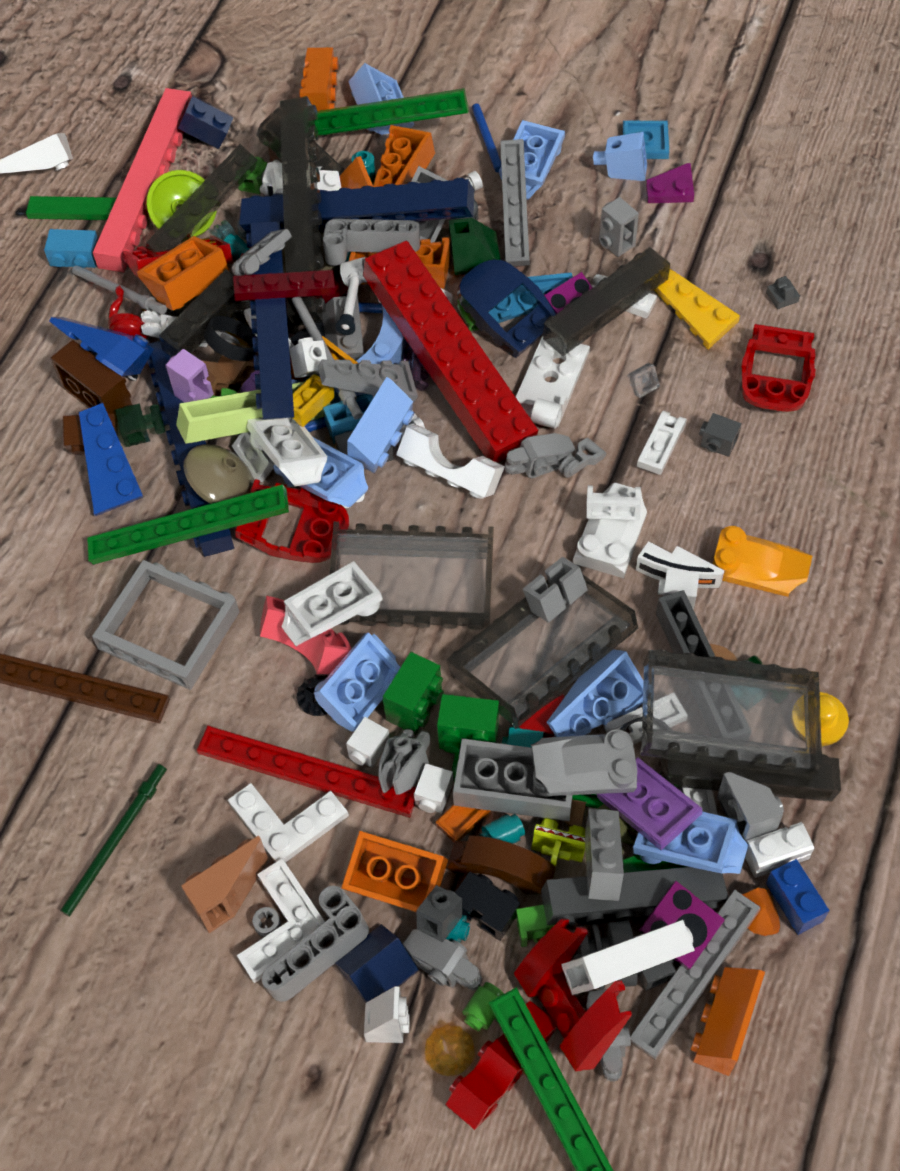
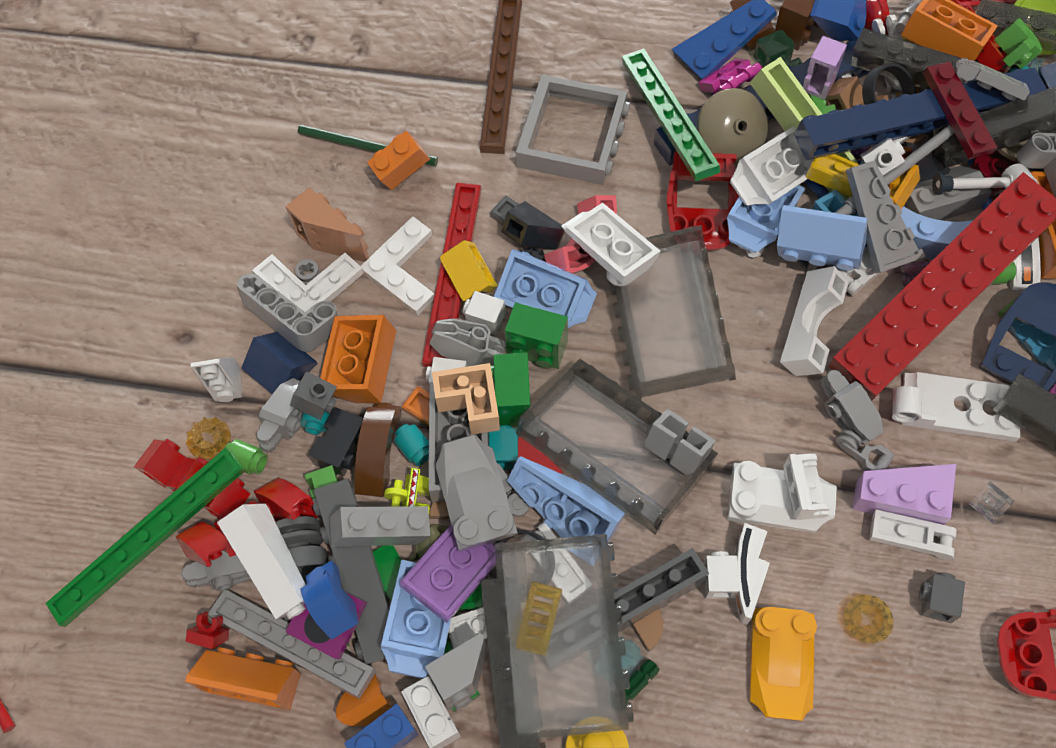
camera: 80 degrees right, 5 degrees up
none -> red tile [185,611,230,649]
none -> blue brick [301,561,358,639]
none -> orange brick [367,130,430,190]
none -> light nougat brick [432,363,500,435]
none -> yellow panel [440,240,498,301]
none -> dark grey tile [490,195,519,225]
none -> black slope [501,201,565,250]
none -> clear yellow slope [516,581,562,655]
none -> dark pink plate [698,59,762,94]
none -> clear yellow gear [843,595,893,644]
none -> lavender wedge [852,464,956,525]
none -> bright green brick [995,18,1042,69]

